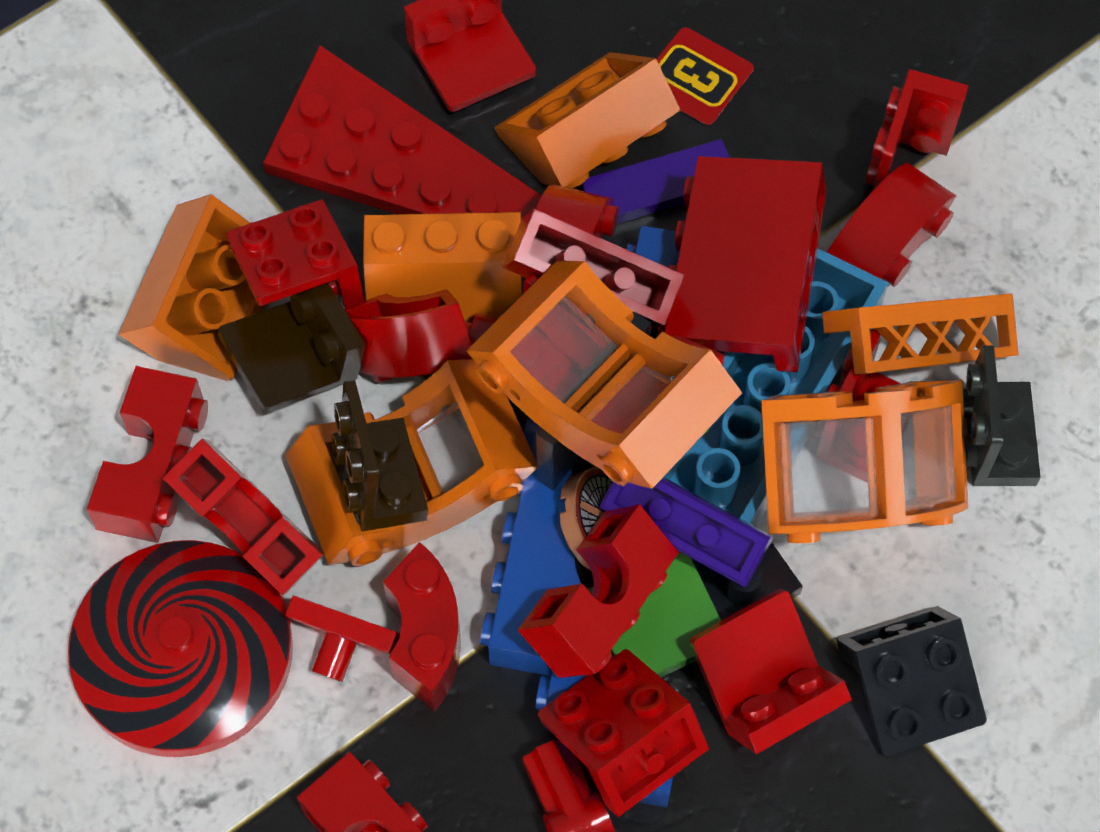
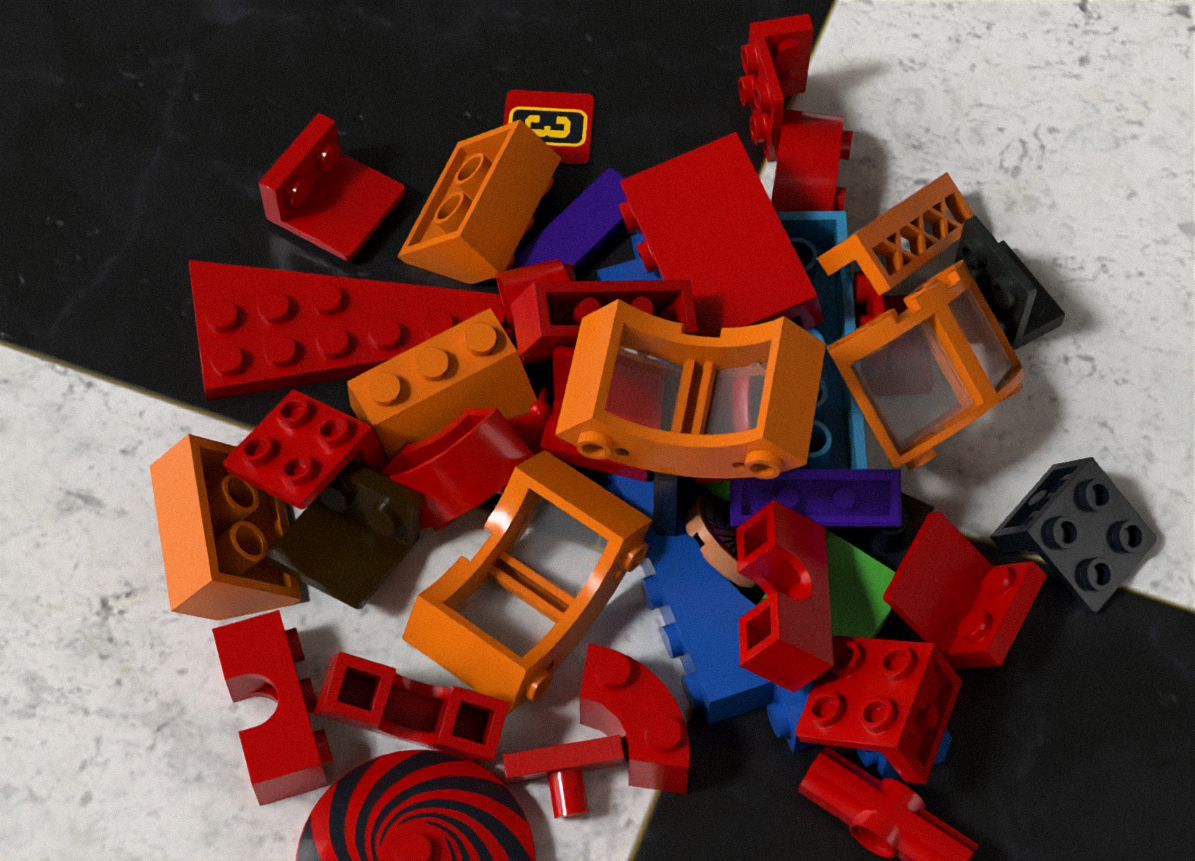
camera: 30 degrees left, 5 degrees down
dark brown bracket [331,380,428,532] -> none

